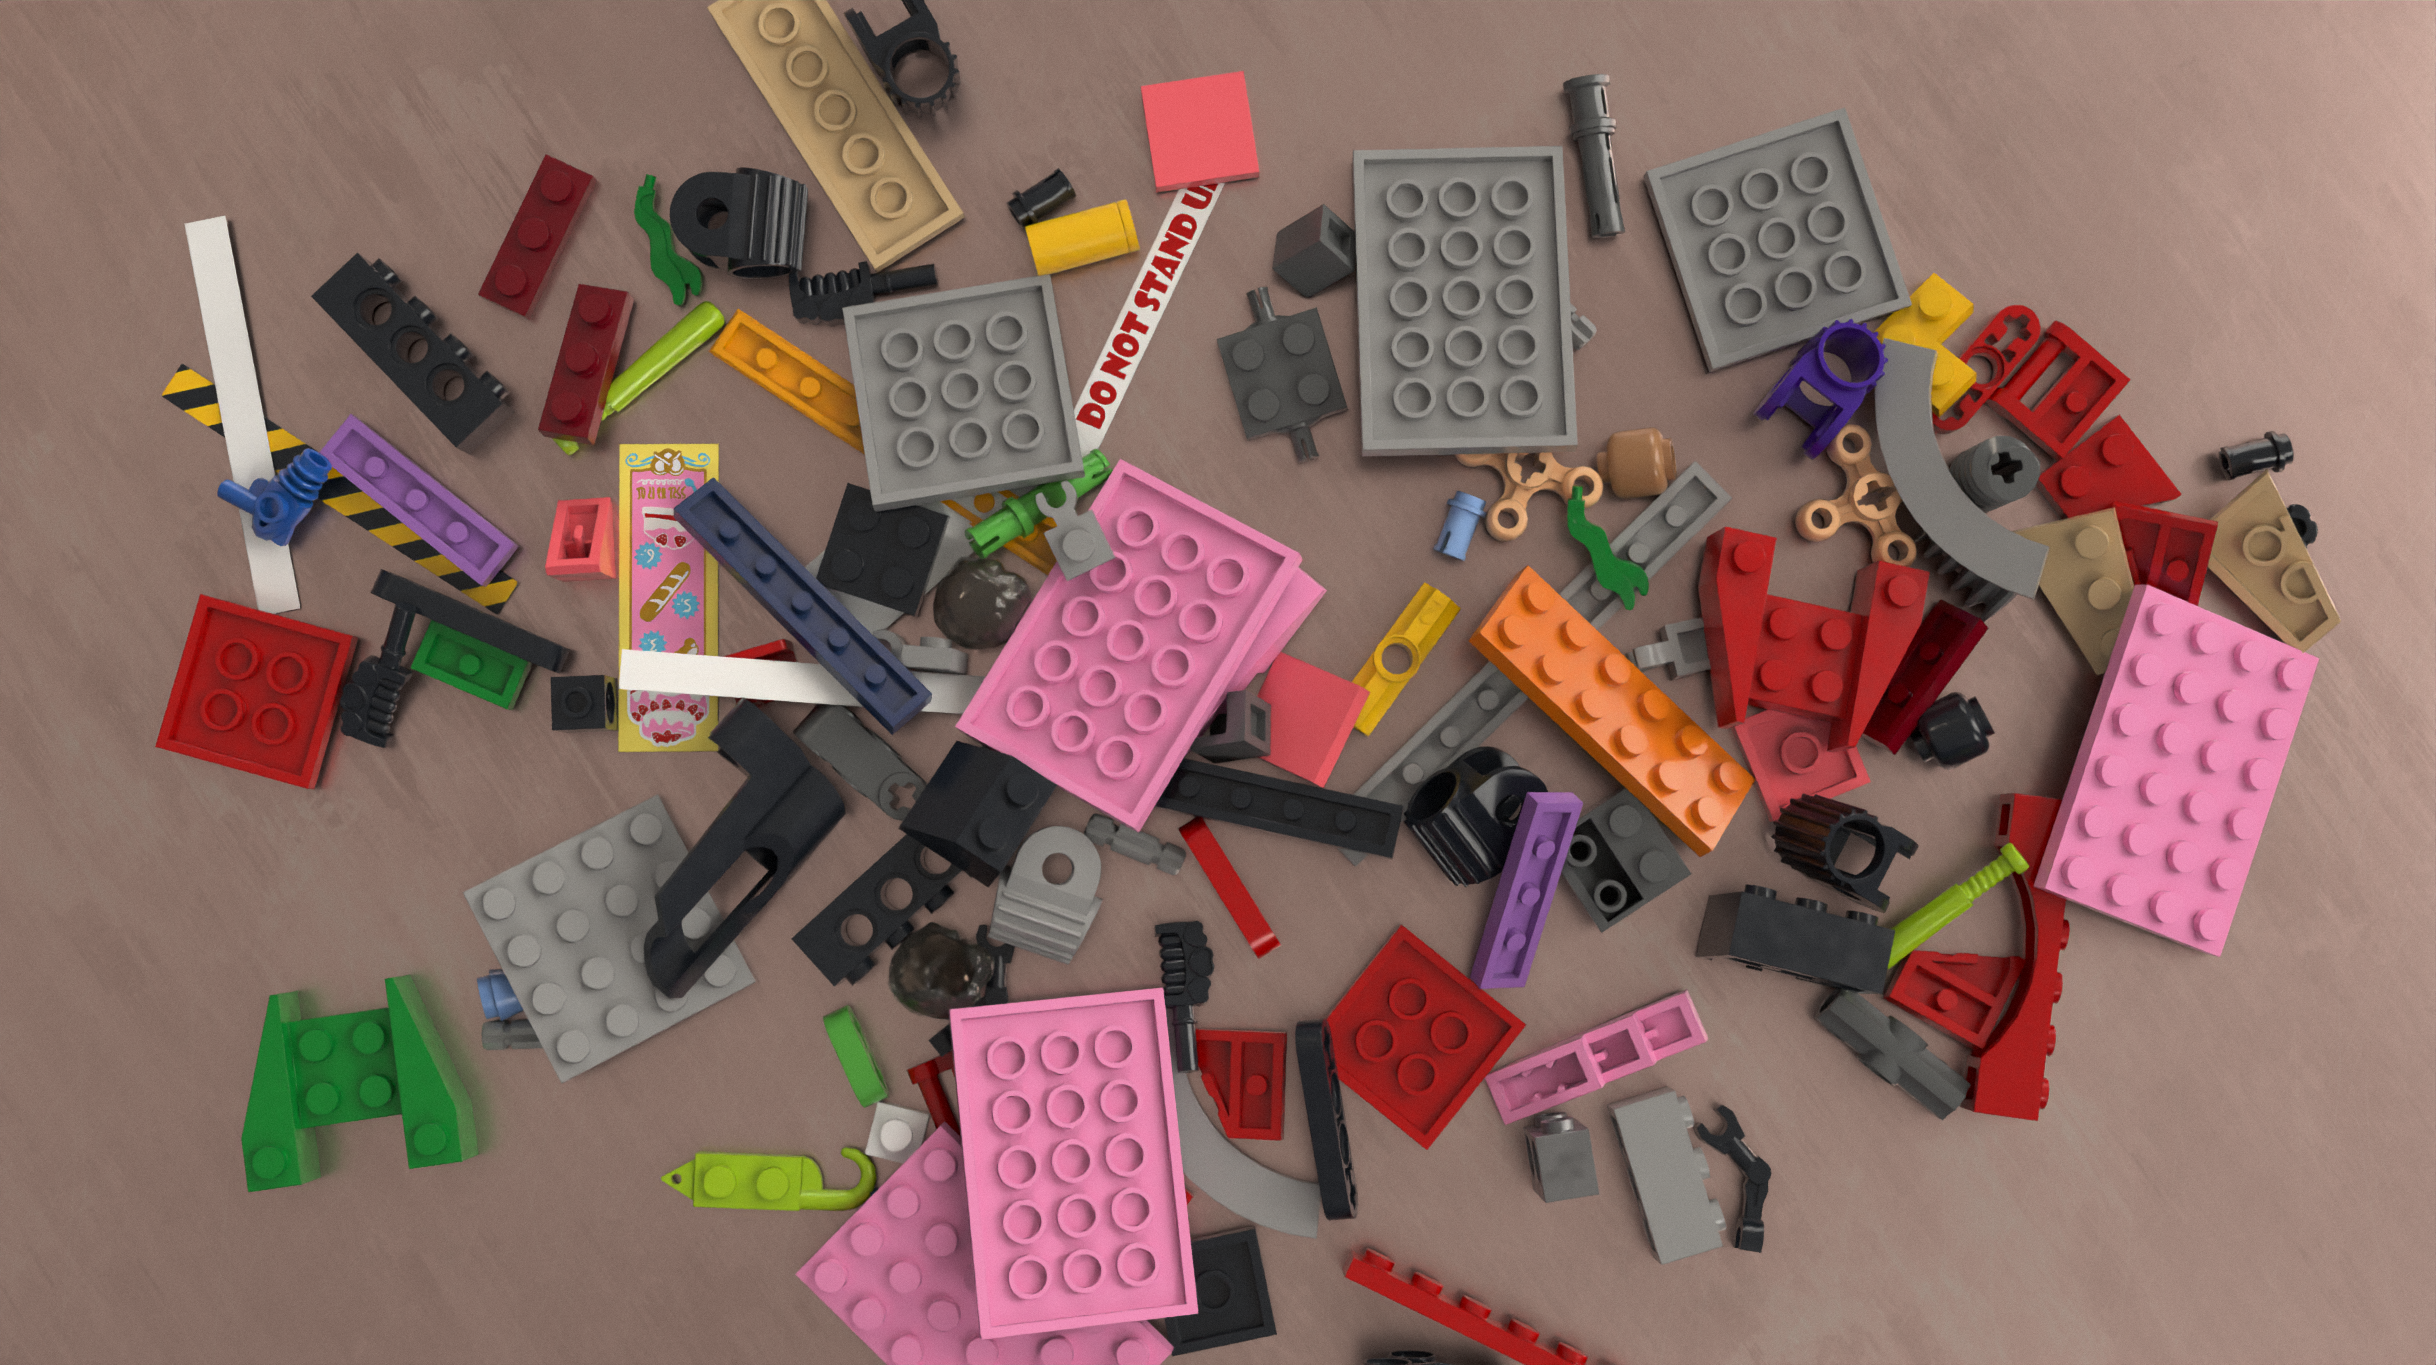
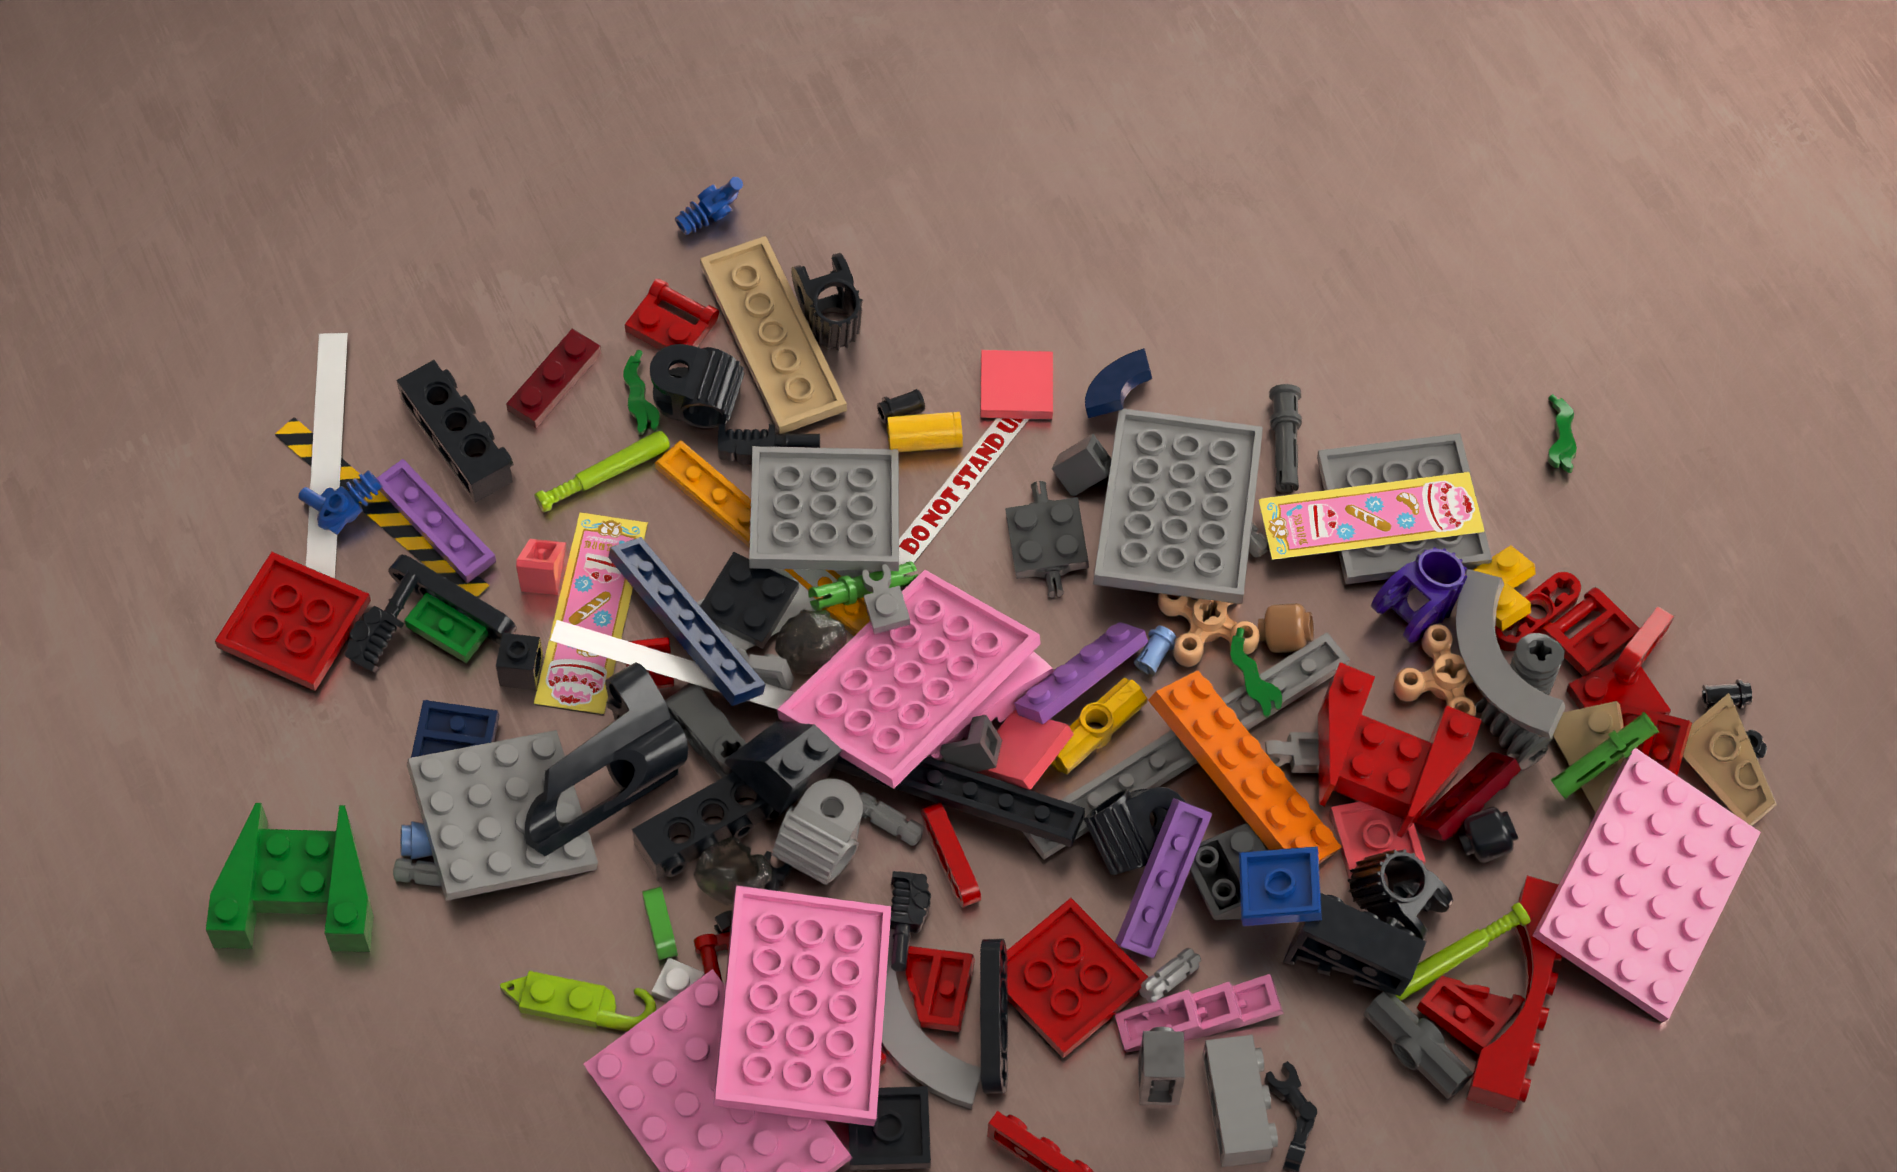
camera: 10 degrees right, 25 degrees down
dark red plate [538,284,634,445] -> none
none -> dark blue wing [411,700,500,758]
none -> red plate [625,278,720,350]
none -> medium lavender plate [1014,622,1148,724]
none -> dark blue tile [1085,348,1153,418]
none -> light grey axle [1139,948,1201,1003]
none -> blue tile [1239,846,1322,926]
none -> sticker [1258,472,1485,560]
none -> green hair [1547,394,1577,473]
none -> bright green pin [1551,712,1659,799]
none -> beam [1612,607,1674,681]

